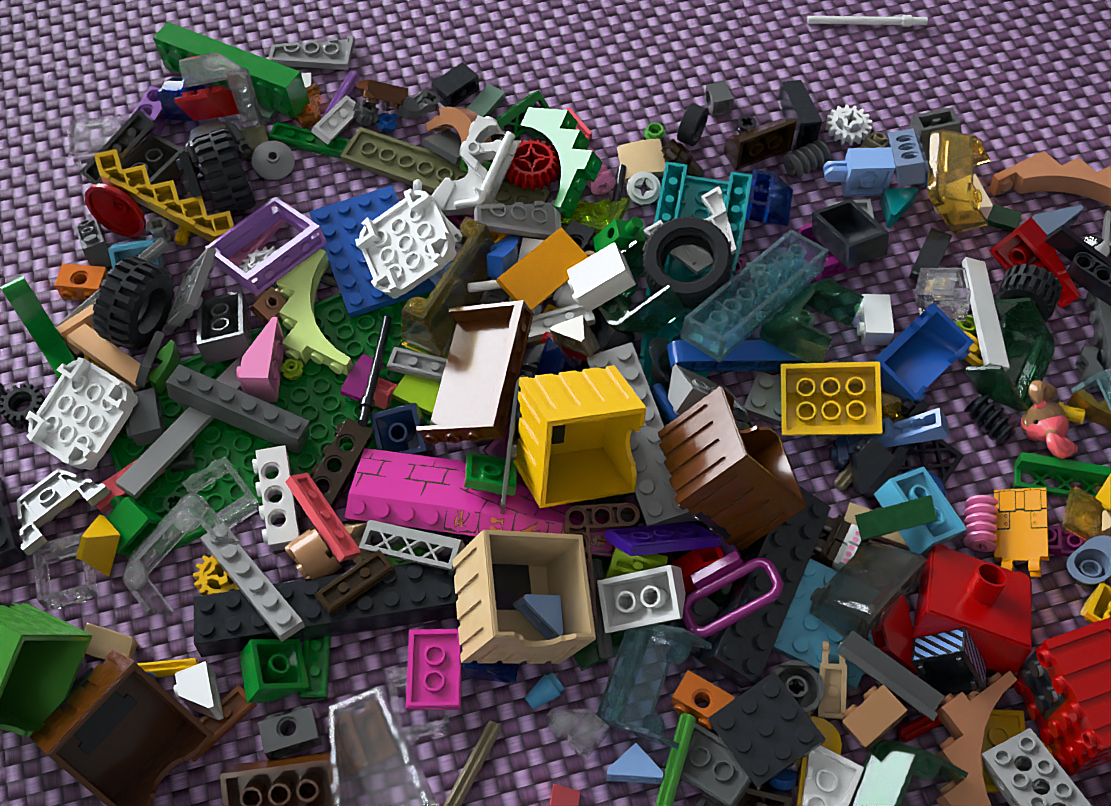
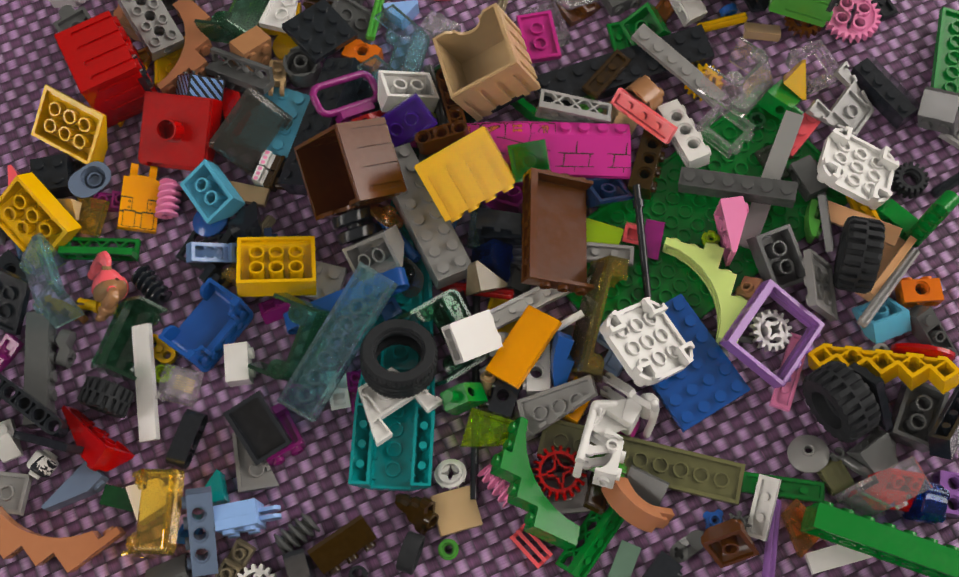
camera: 175 degrees right, 10 degrees up
dark grey piece [500,375,526,514] -> none
light blue slope [512,594,563,640] -> none
clear blue slope [746,169,793,226] -> none
dark green tile [855,495,939,541] -> none

